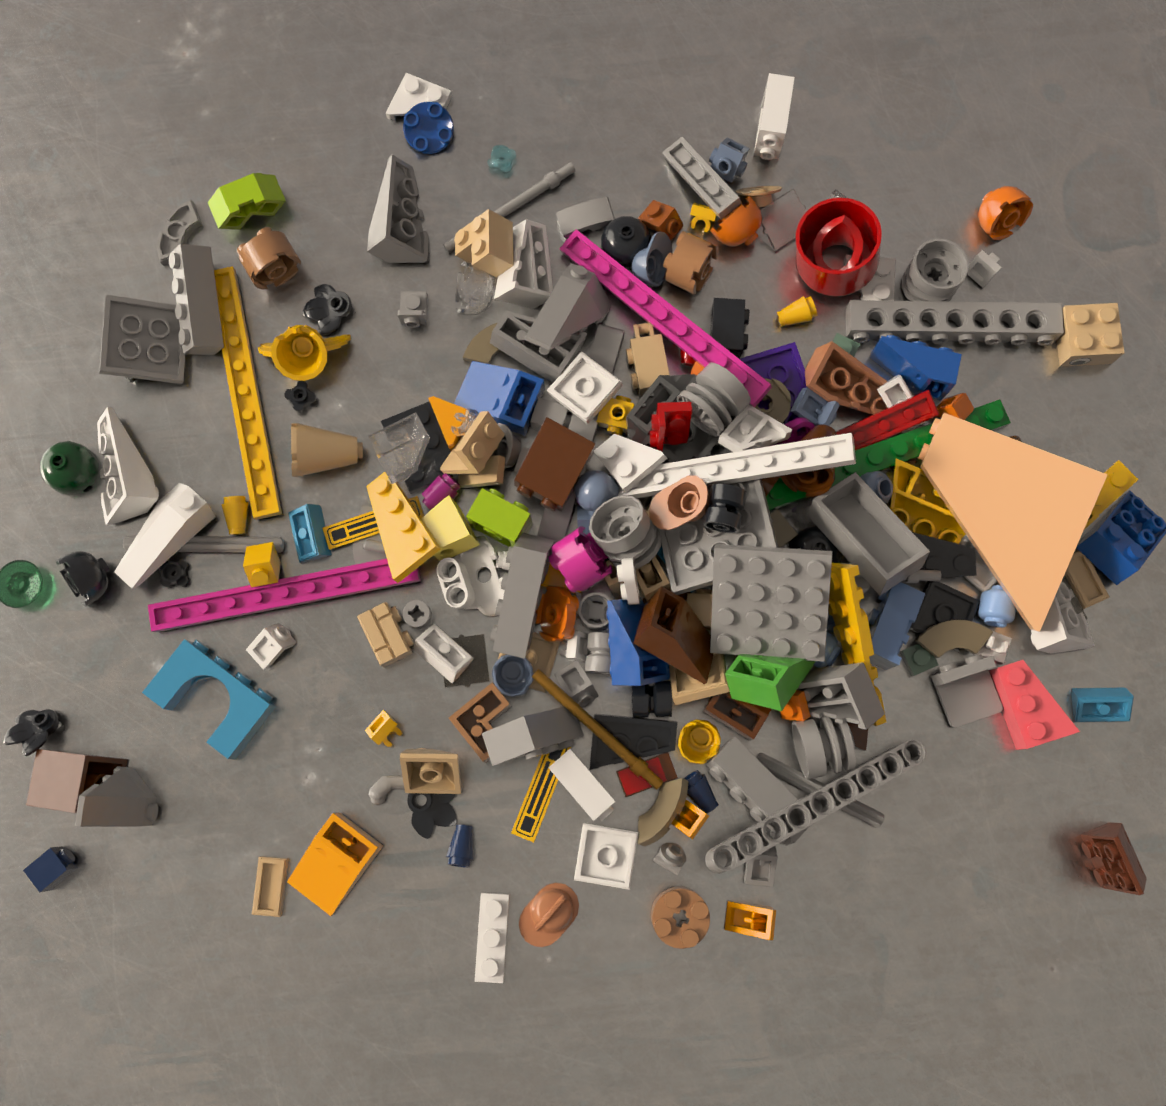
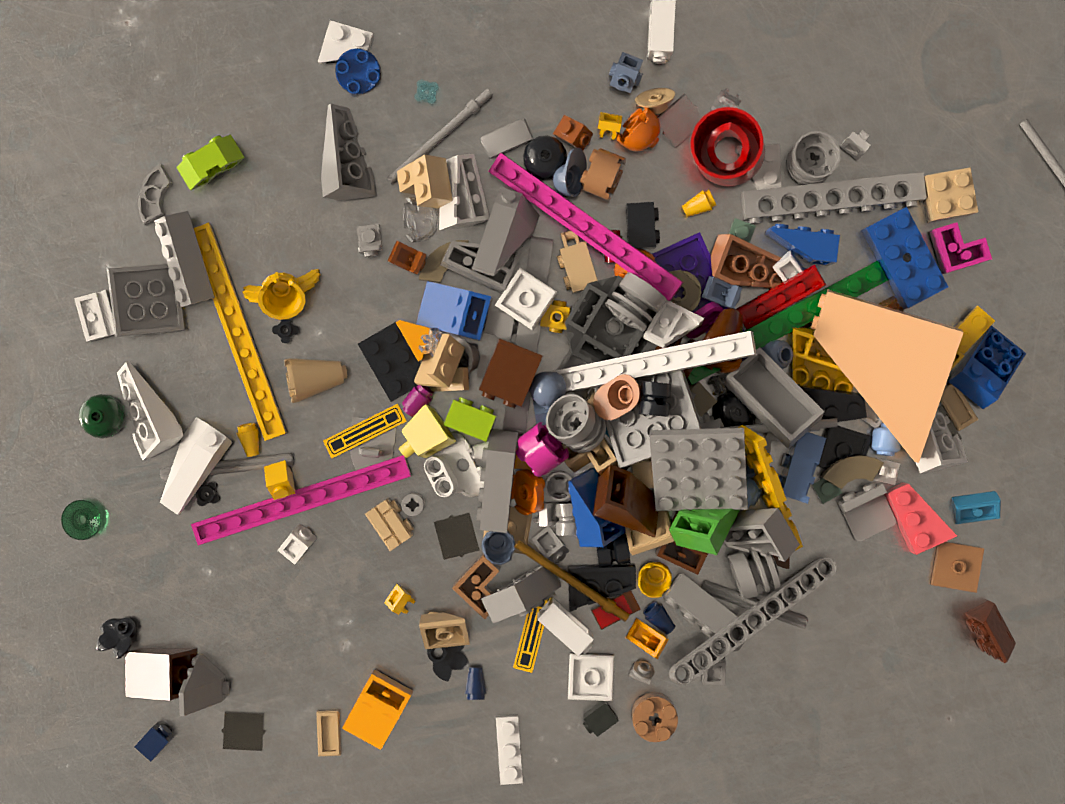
camera: 10 degrees left, 10 degrees up
black cylinder [56,551,110,607] -> none
dark azure arch [142,639,277,760] -> none
medium nougat brick [237,227,301,289] -> none
dark azure slope [288,504,331,563] -> none
black plate [303,284,352,336] -> none
yellow wing [366,470,441,583] -> none
clear slope [369,413,430,484] -> none
light grey arm [369,775,404,805] -> none
white slope [413,624,474,683] -> none
nougat piece [519,883,579,947] -> none
white wing [594,434,668,492] -> none
white plate [617,557,640,605] -> none
dark tan tile [638,778,688,847] -> none
red bracket [650,402,692,452] -> none
light grey plate [662,137,742,219] -> none
light orange slope [724,901,776,940] -> none
orange plate [780,690,811,721] -> none
orange slope [936,393,974,420] -> none
orange cylinder [978,186,1033,240] -> none
none -> white plate [74,290,115,342]
none -> clear smoke piece [221,711,266,751]
none -> dark orange bracket [388,241,426,274]
none -> pearl dark grey brick [583,701,619,737]
none -> blue brick [861,207,948,310]
none -> dark pink brick [929,222,992,274]
none -> medium nougat plate [931,542,984,593]

